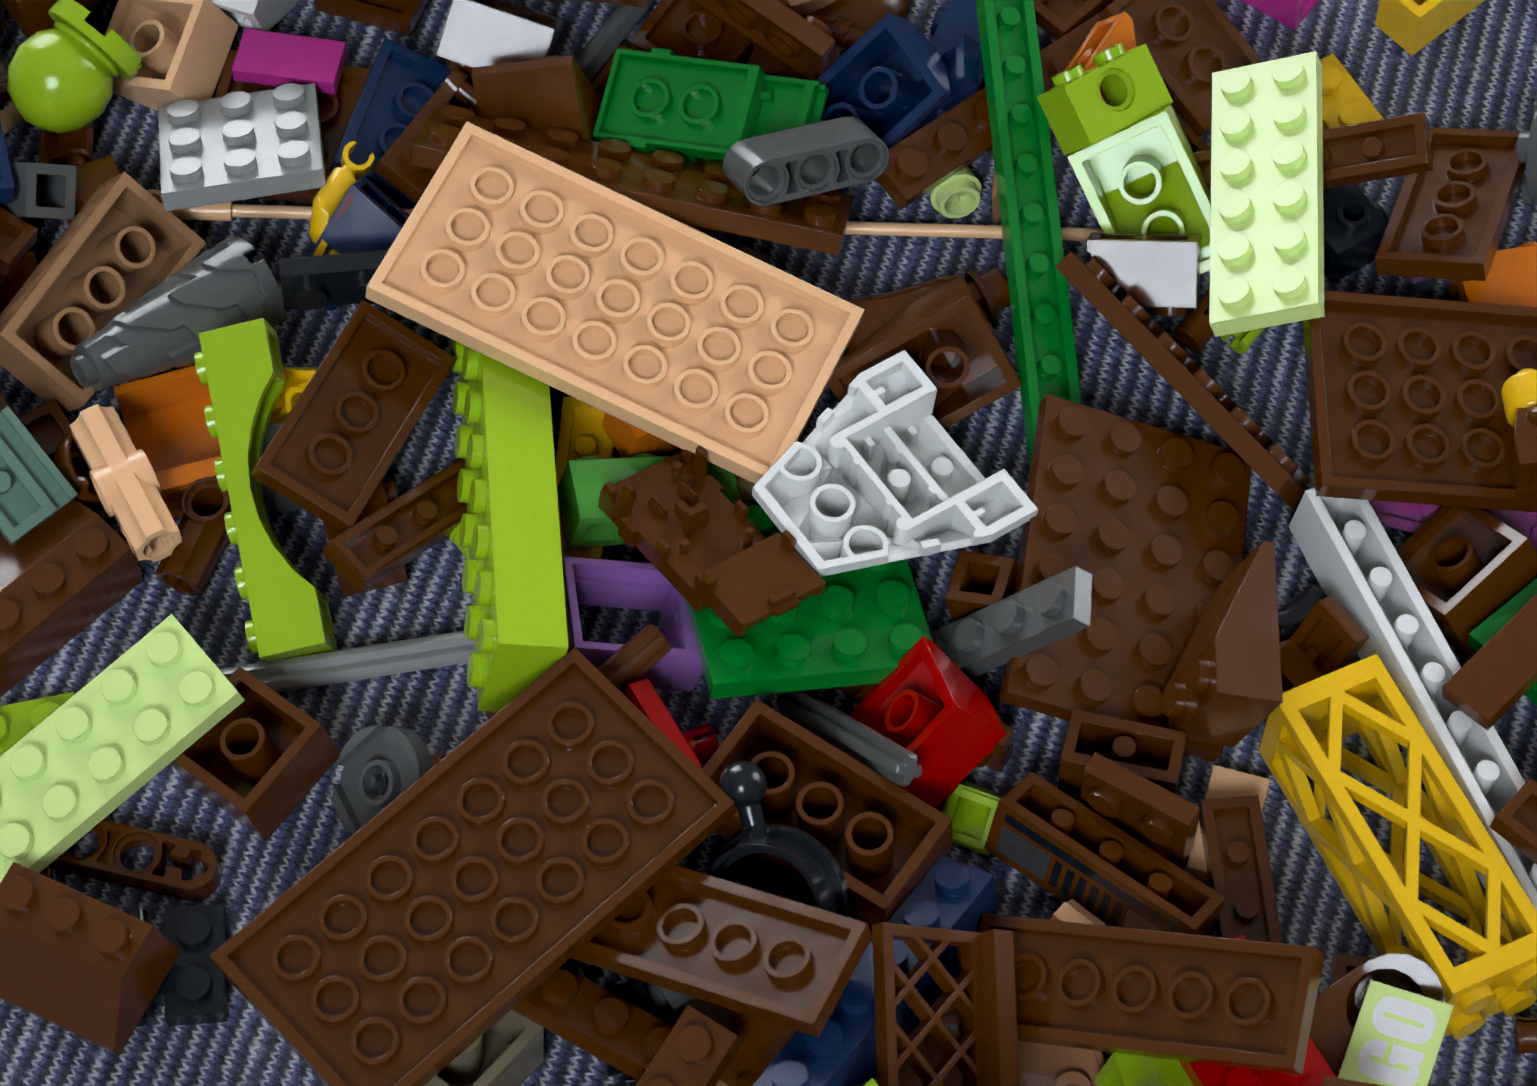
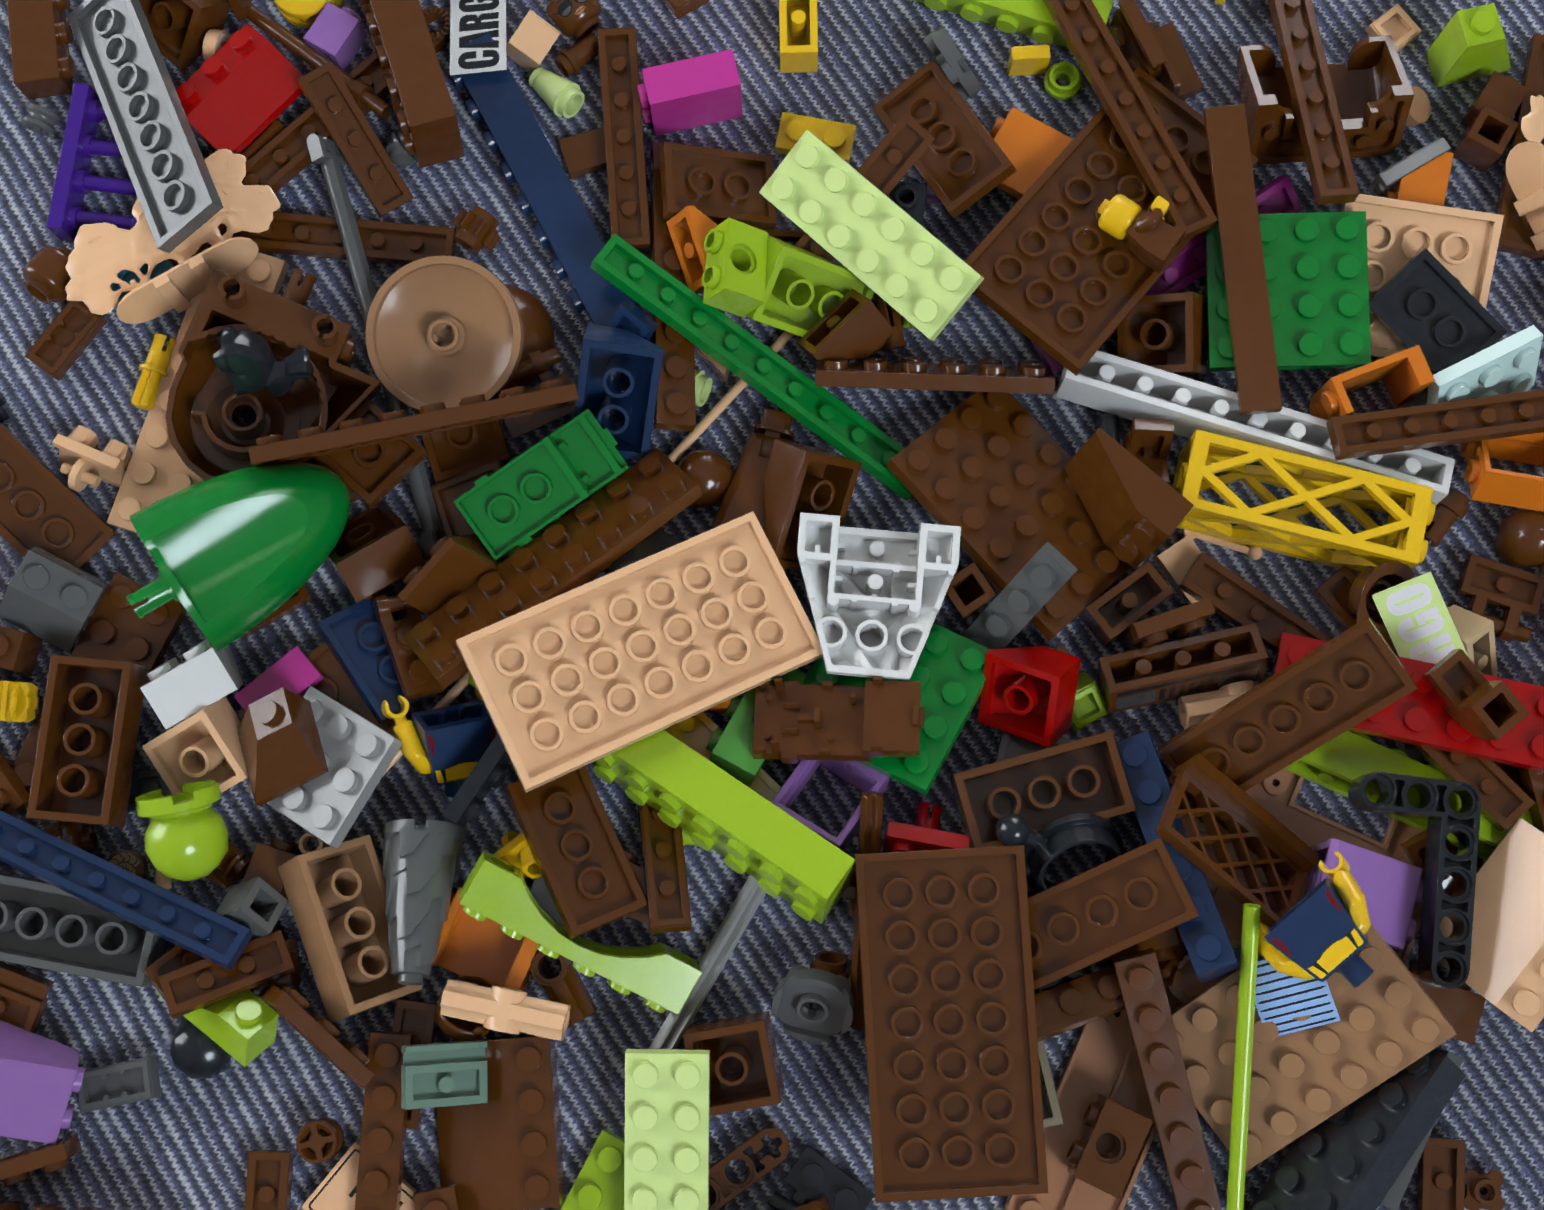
camera: 50 degrees left, 20 degrees up
dark grey beam [723,116,890,206] -> none
dark grey axle [776,691,923,787] -> none
none -> reddish brown slope [238,687,329,806]
none -> reddish brown hair [677,449,734,508]
none -> light nougat hinge [1183,530,1263,560]

